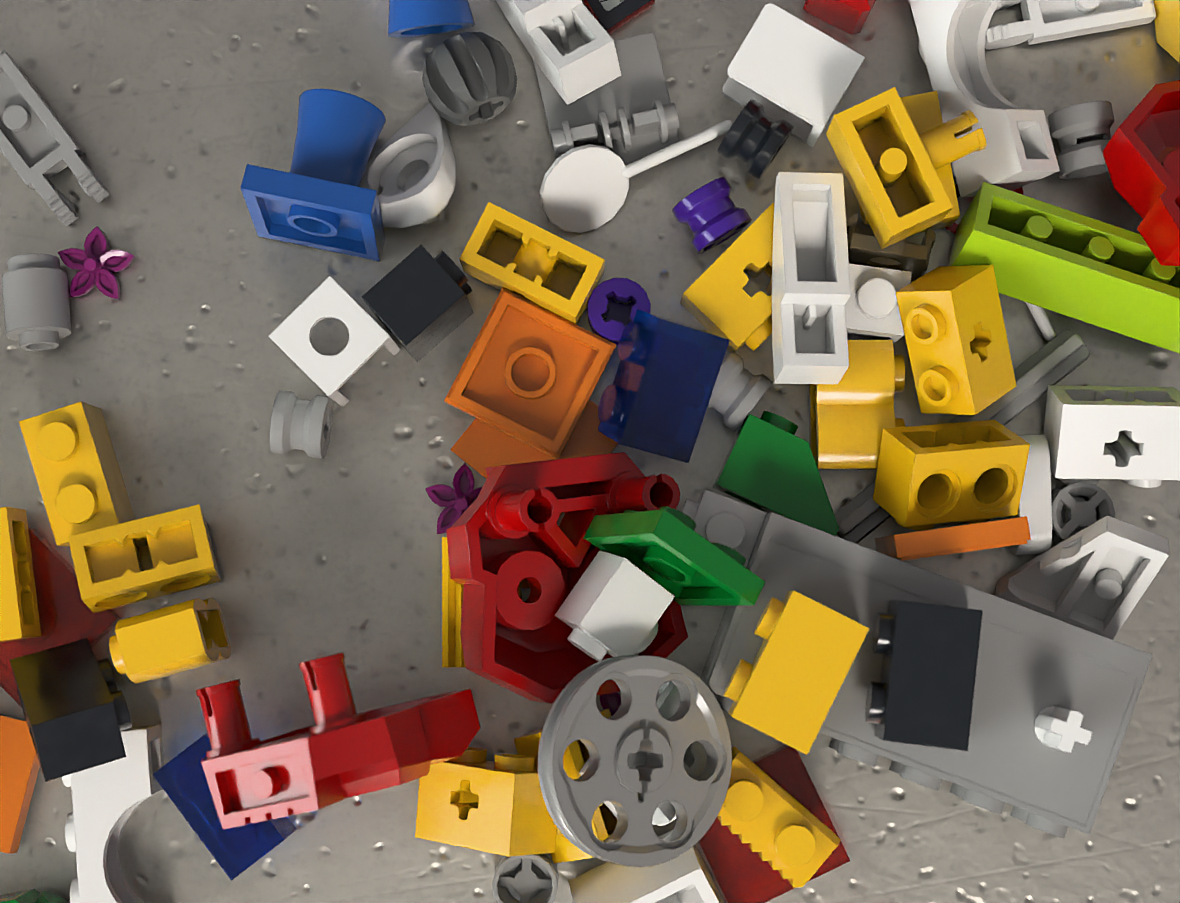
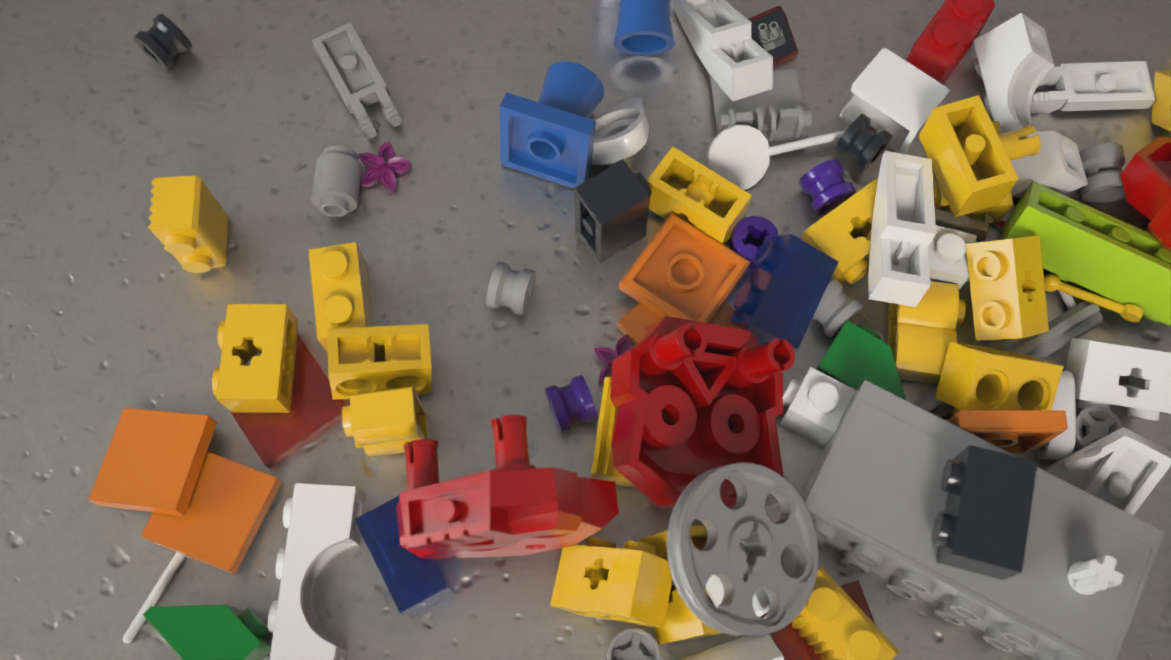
camera: 10 degrees right, 15 degrees down
black brick [9,638,132,782] -> none
white piece [269,276,400,407] -> none
dark grey piece [422,32,517,126] -> none
white brick [554,550,675,661] -> none
green plate [583,506,765,606] -> none
yellow brick [723,590,869,755] -> none
none -> dark purple wheel [545,375,598,434]
none -> yellow hinge [1044,273,1144,322]

